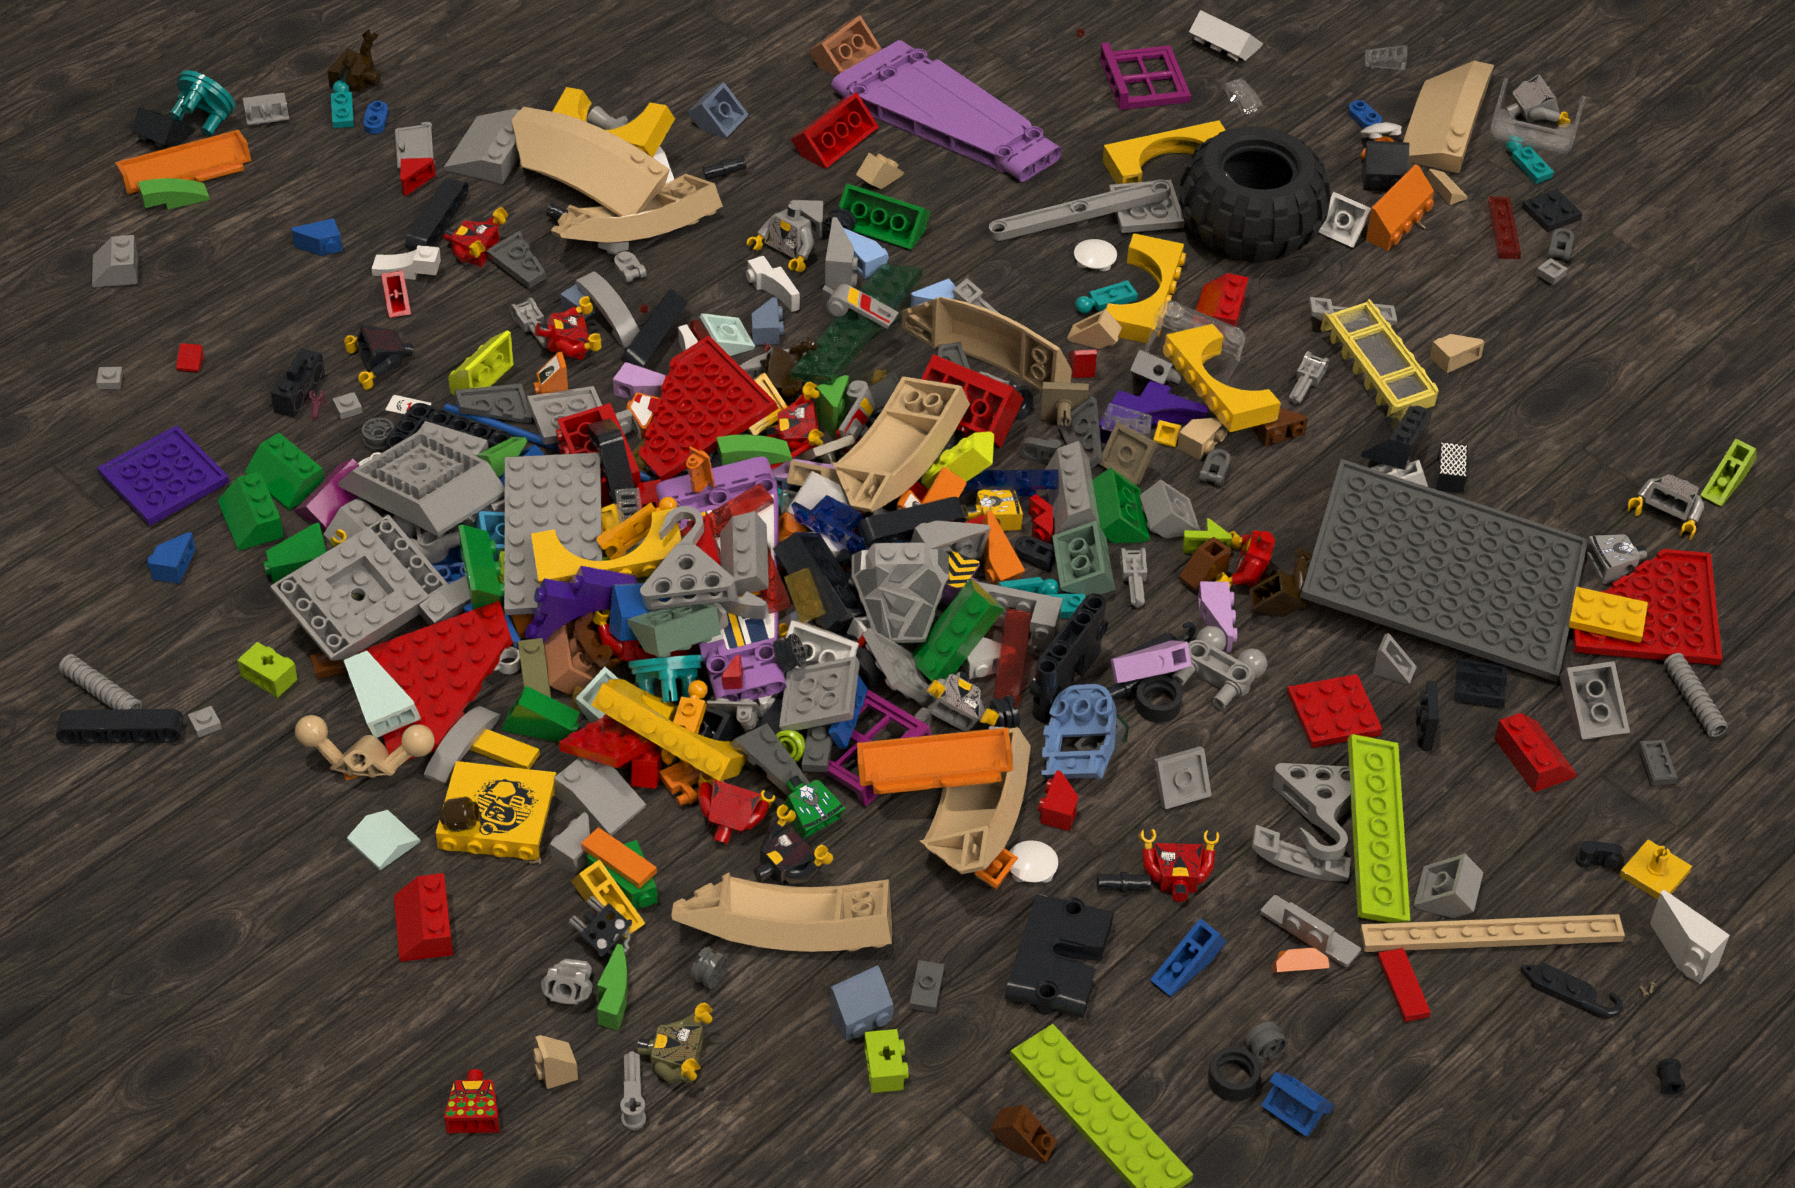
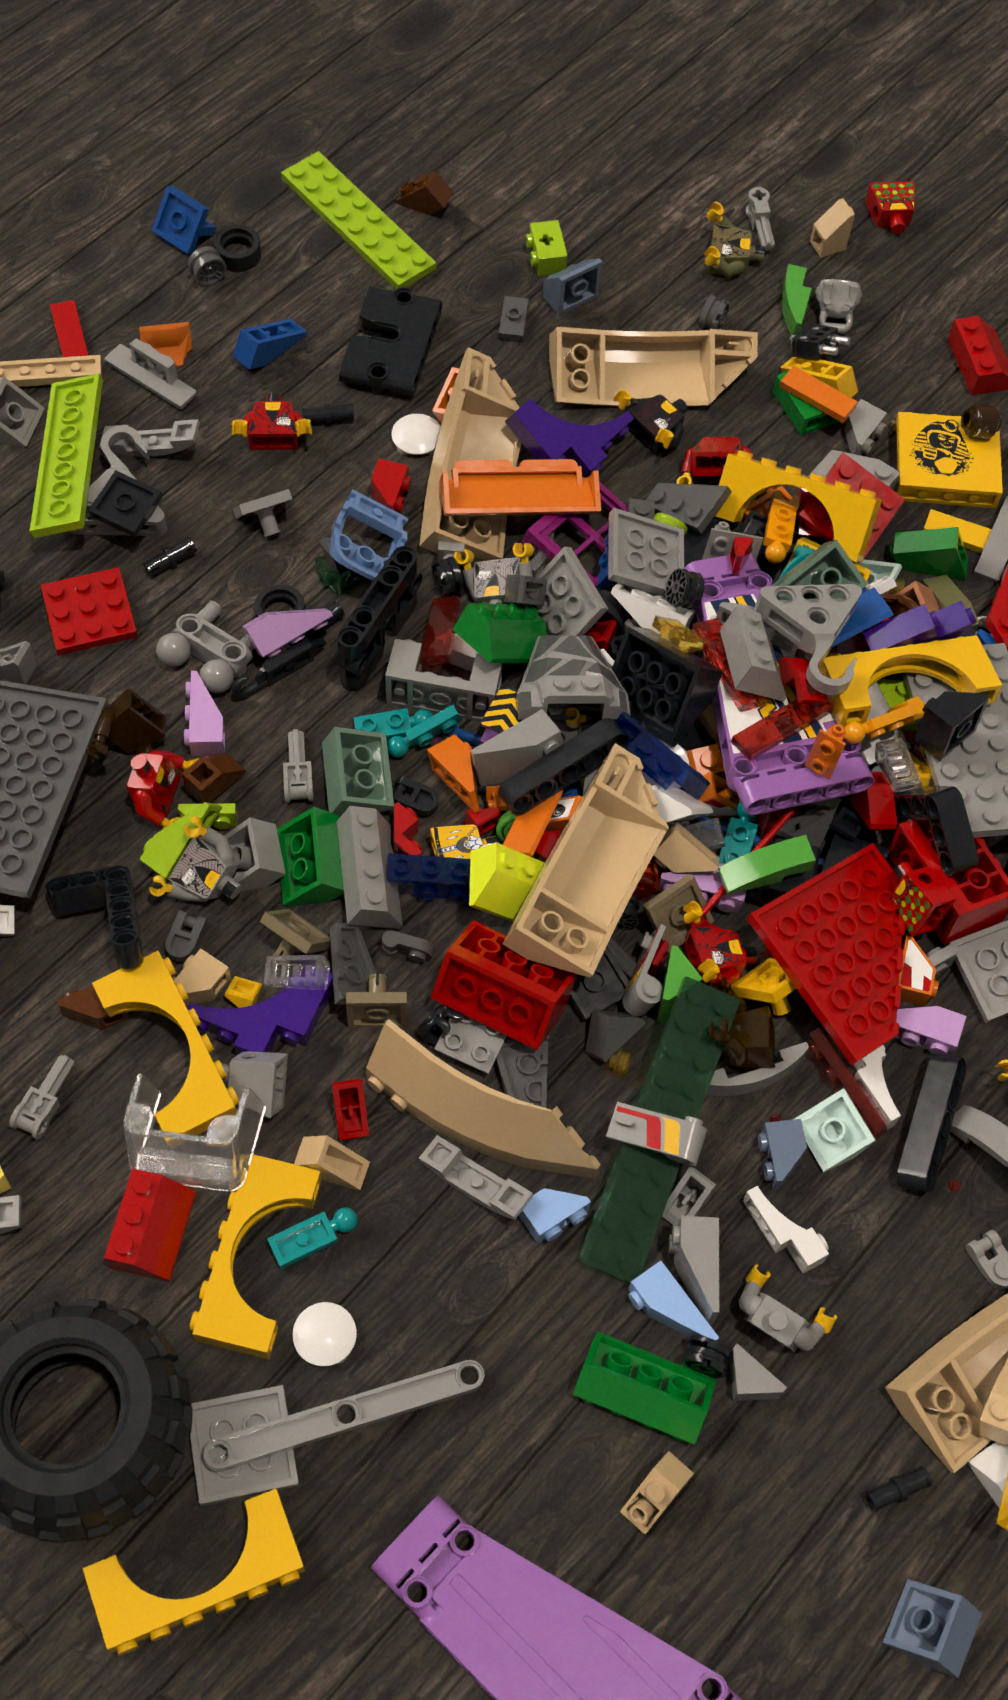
camera: 175 degrees right, 15 degrees up
green torso [784,775,846,840] -> none
red slope [790,92,879,169] -> none
none -> black beam [45,865,144,969]
none -> black plate [88,470,162,538]
none -> lime slope [140,802,222,879]
none -> black pin [142,537,197,578]
none -> light grey torso [149,816,242,902]
none -> dark purple arch [504,398,634,477]
none -> dark grey slope [504,574,547,606]
none -> white tile [865,576,897,594]
none -> red torso [892,862,956,937]
none -> black slope [914,691,990,761]

